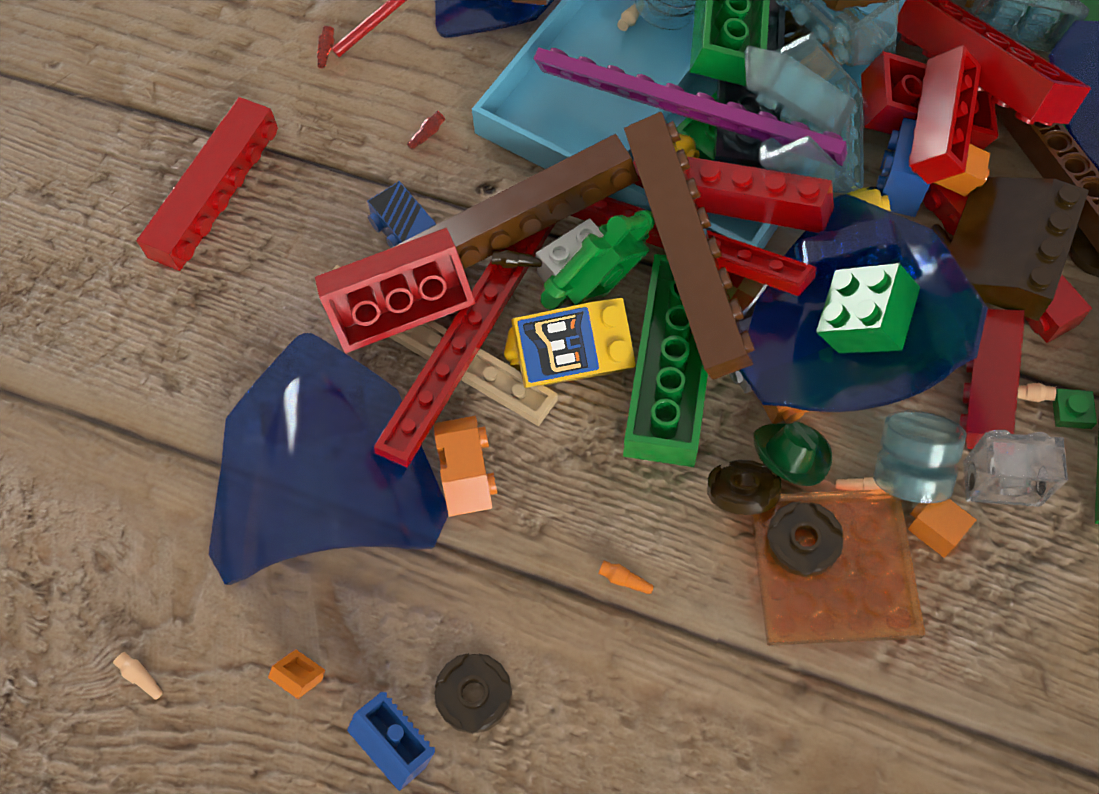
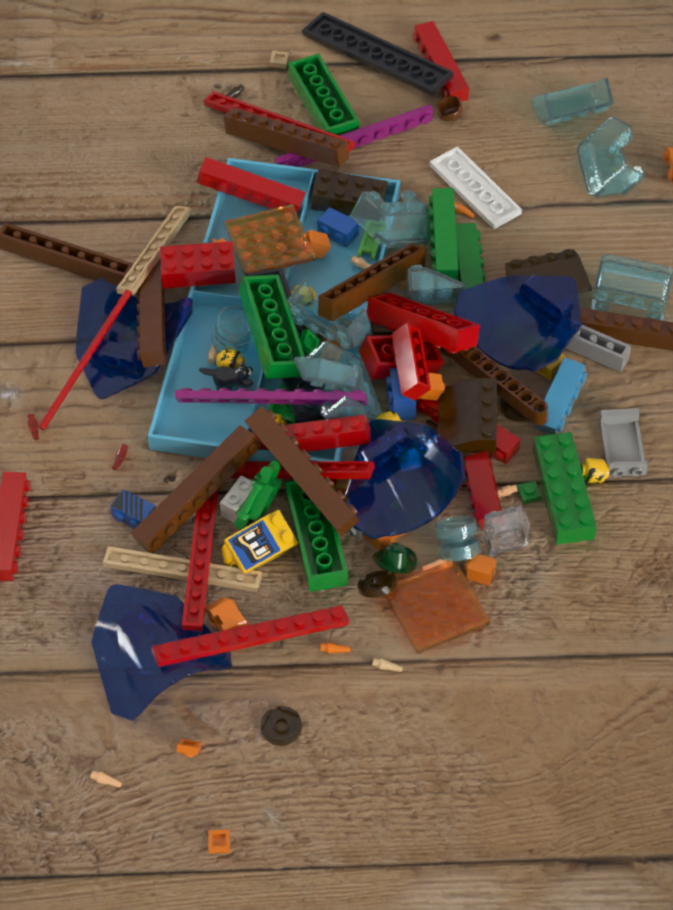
camera: 25 degrees left, 10 degrees down
red brick [315,227,476,354] -> none
blue brick [347,692,435,791] -> none
dark brown piece [491,249,543,268] -> none
dark brown tile [766,501,843,577] -> none
green brick [816,263,920,353] -> none
none -> red plate [152,605,350,667]
none -> black animal [199,362,253,391]
none -> yellow head [216,349,245,367]
none -> green plate [300,329,320,356]
none -> tan piece [372,658,403,672]

